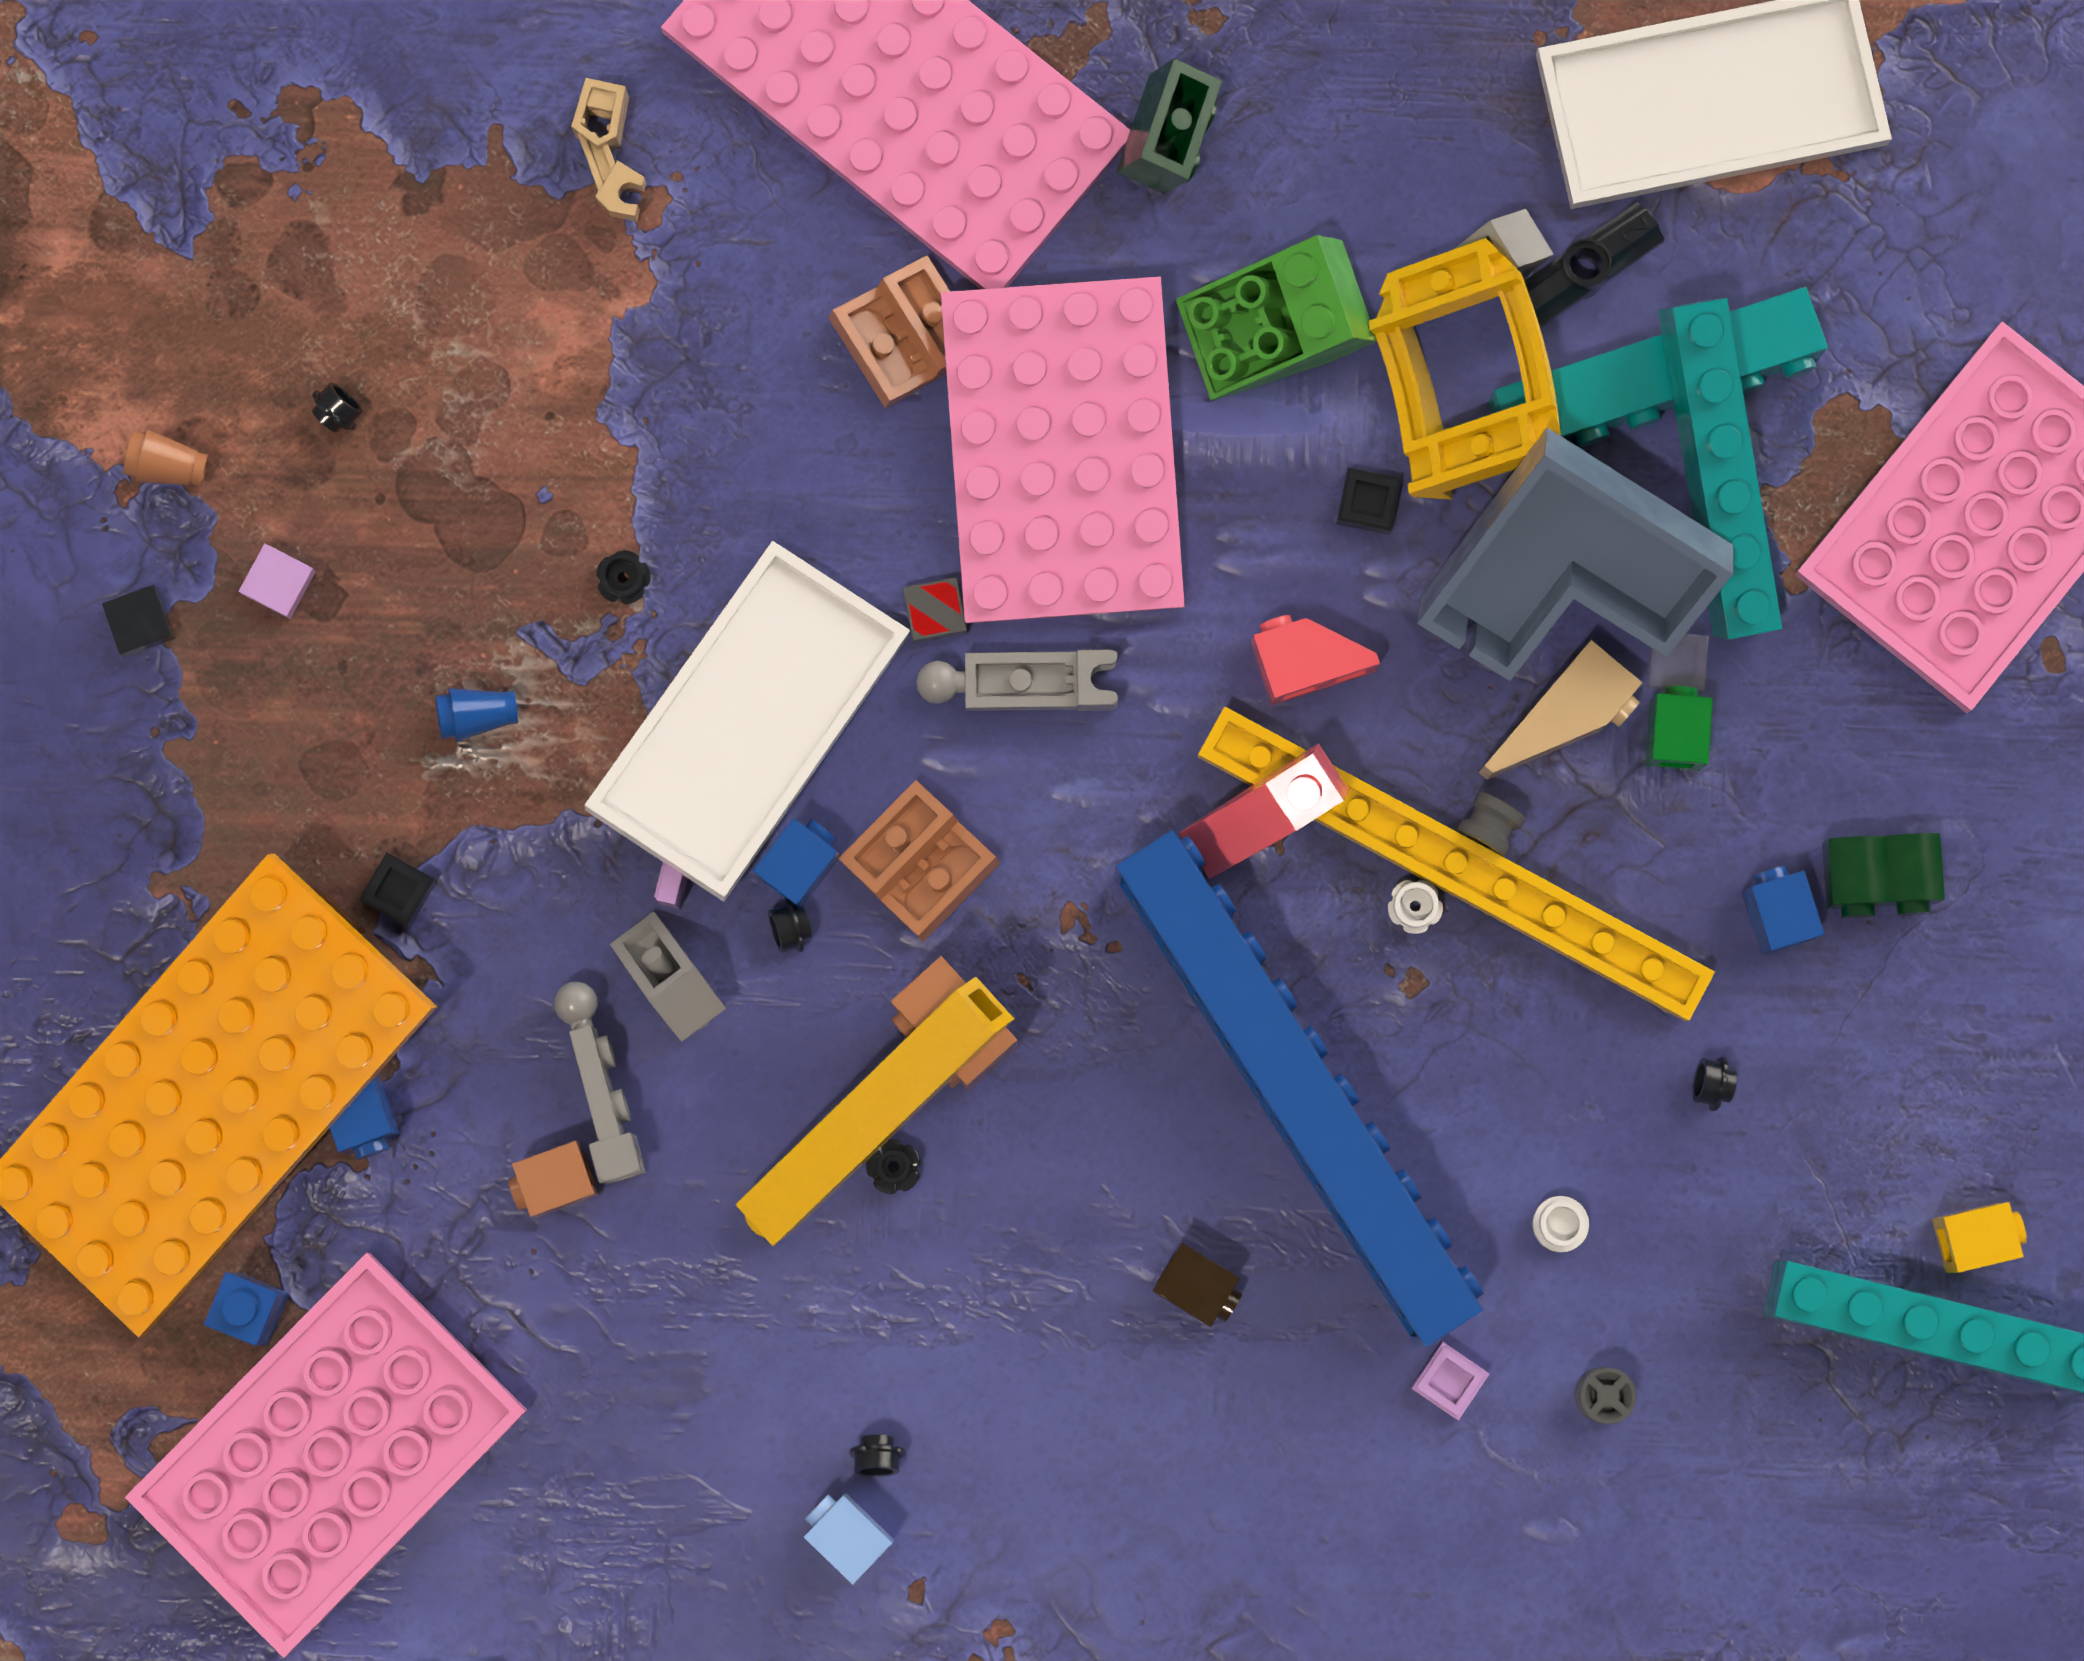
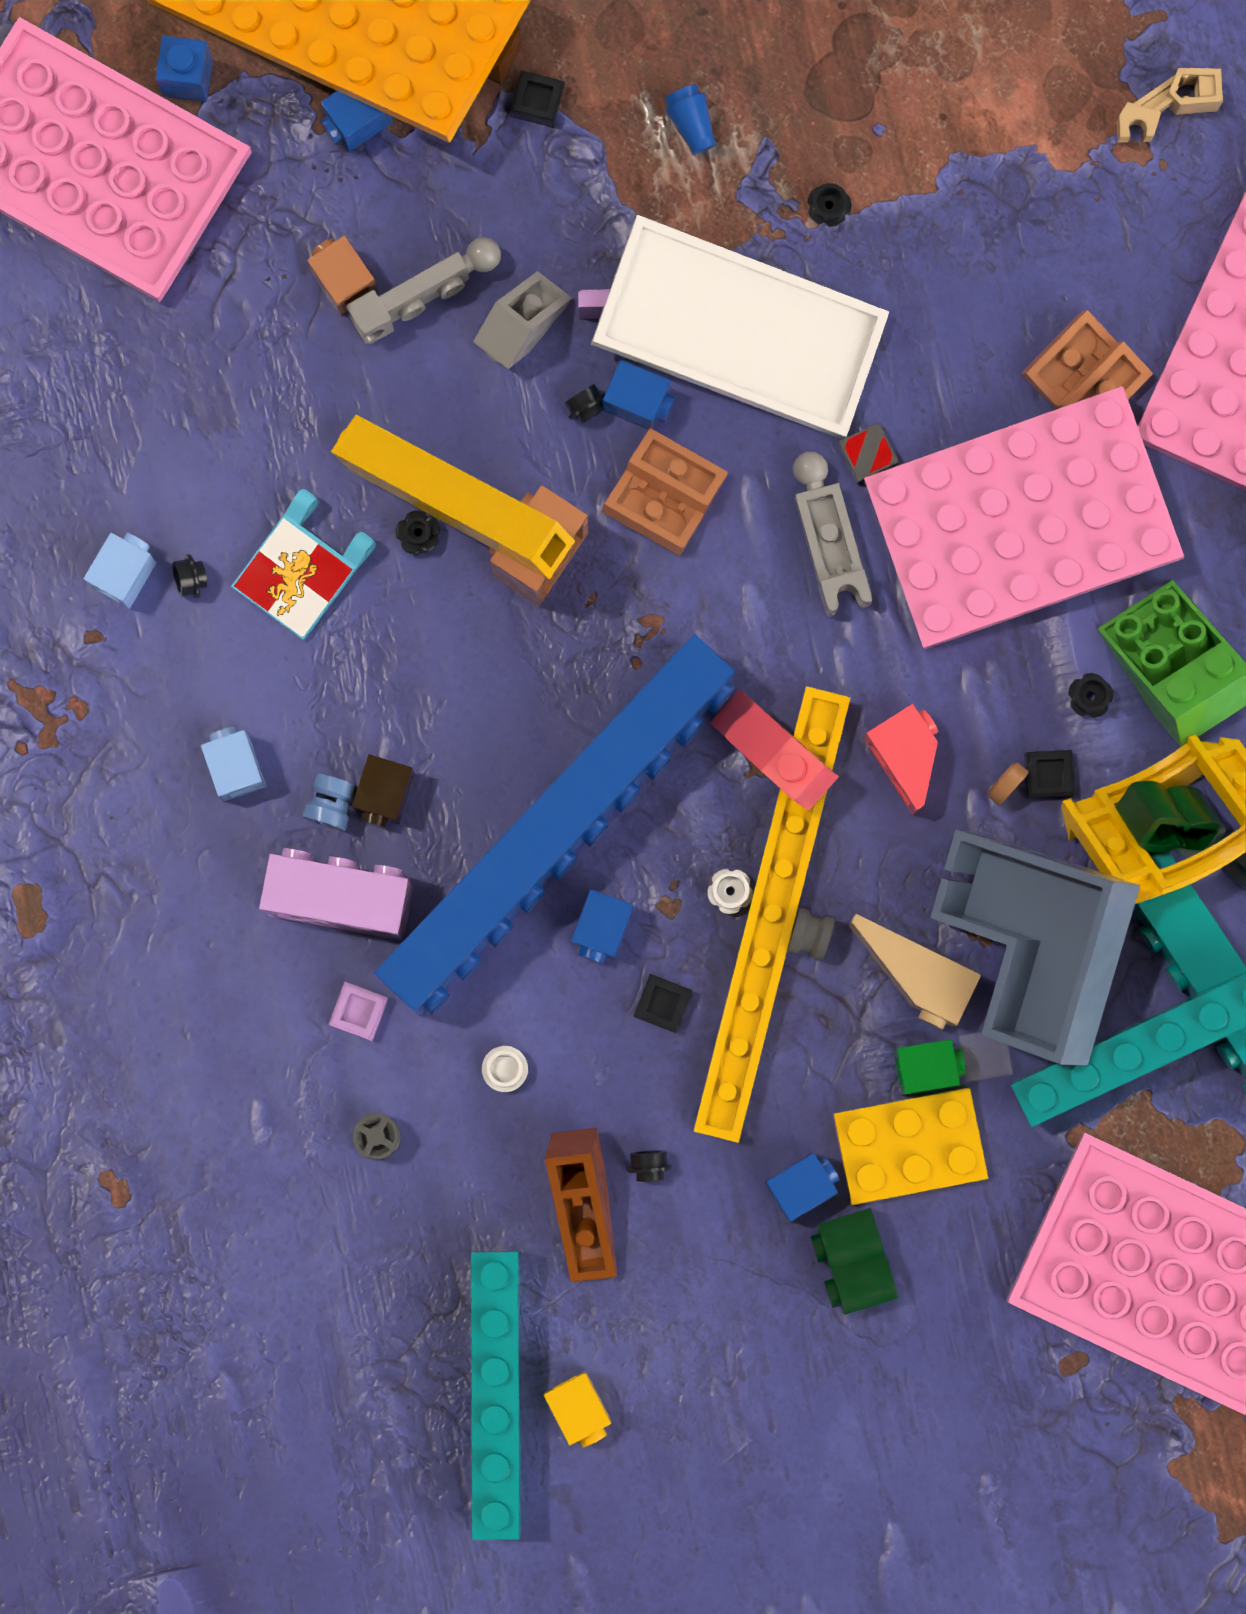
camera: 75 degrees right, 0 degrees up
none -> light blue brick [201,727,267,802]
none -> flag [231,489,376,641]
none -> lavender brick [259,848,414,941]
none -> medium blue wheel [302,773,358,831]
none -> dark orange slope [545,1128,617,1282]
none -> blue brick [571,889,634,964]
none -> black tile [633,974,693,1034]
none -> yellow plate [833,1088,988,1205]
none -> medium nougat tile [987,762,1029,806]
none -> black plate [1068,673,1113,718]
none -> dark green brick [1115,781,1226,857]

